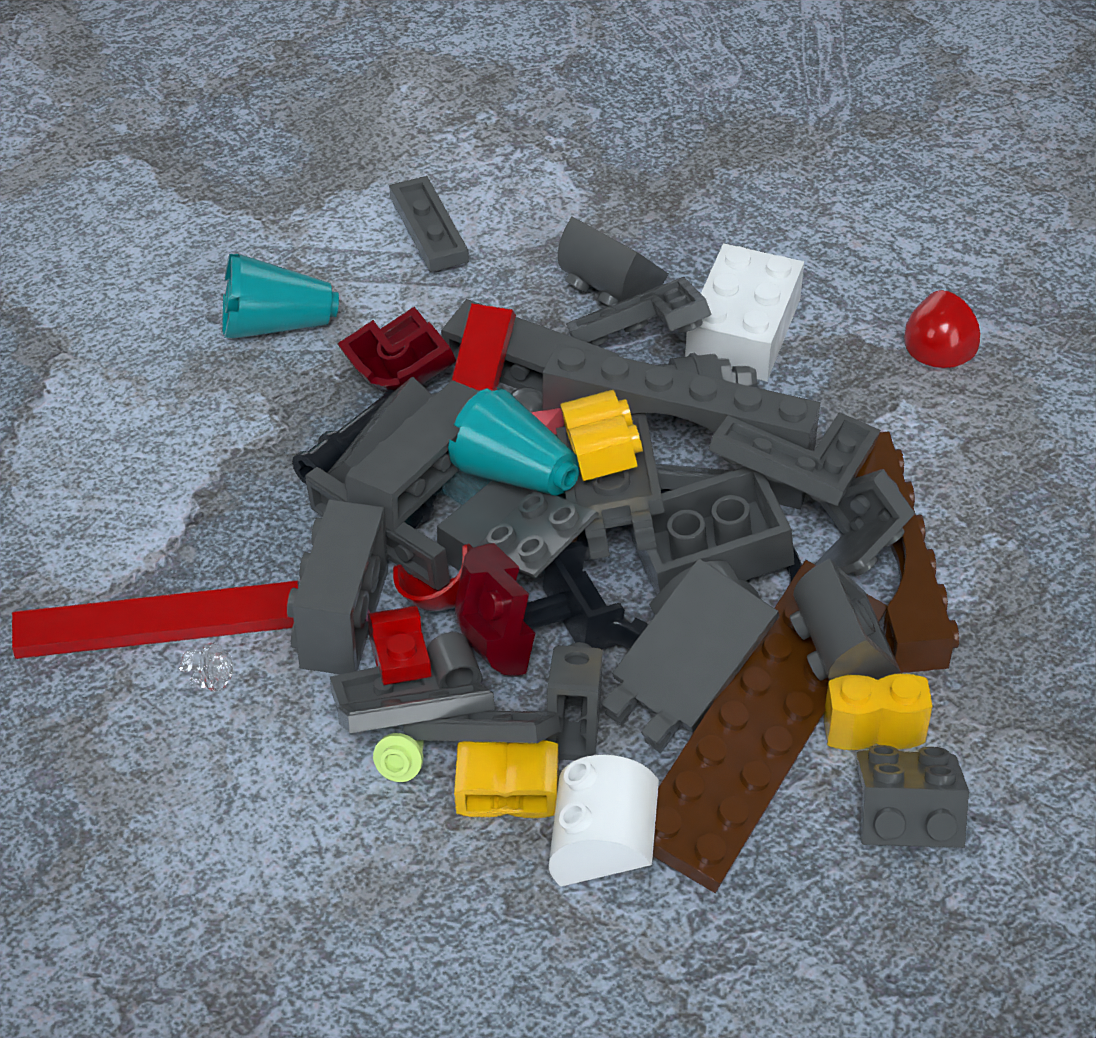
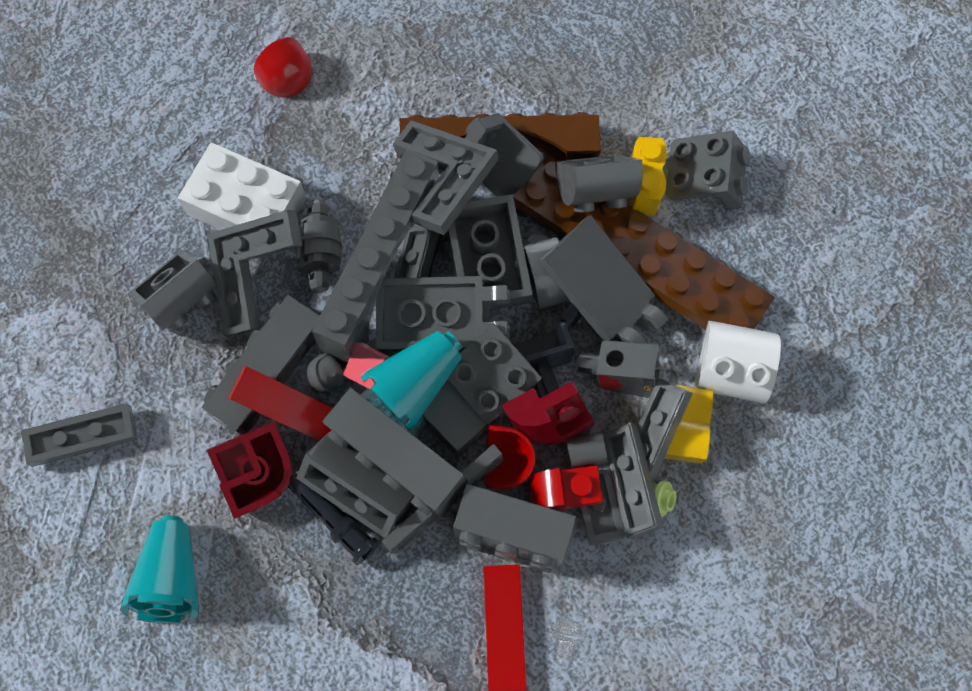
camera: 85 degrees left, 25 degrees up
yellow brick [560,390,643,481] -> none

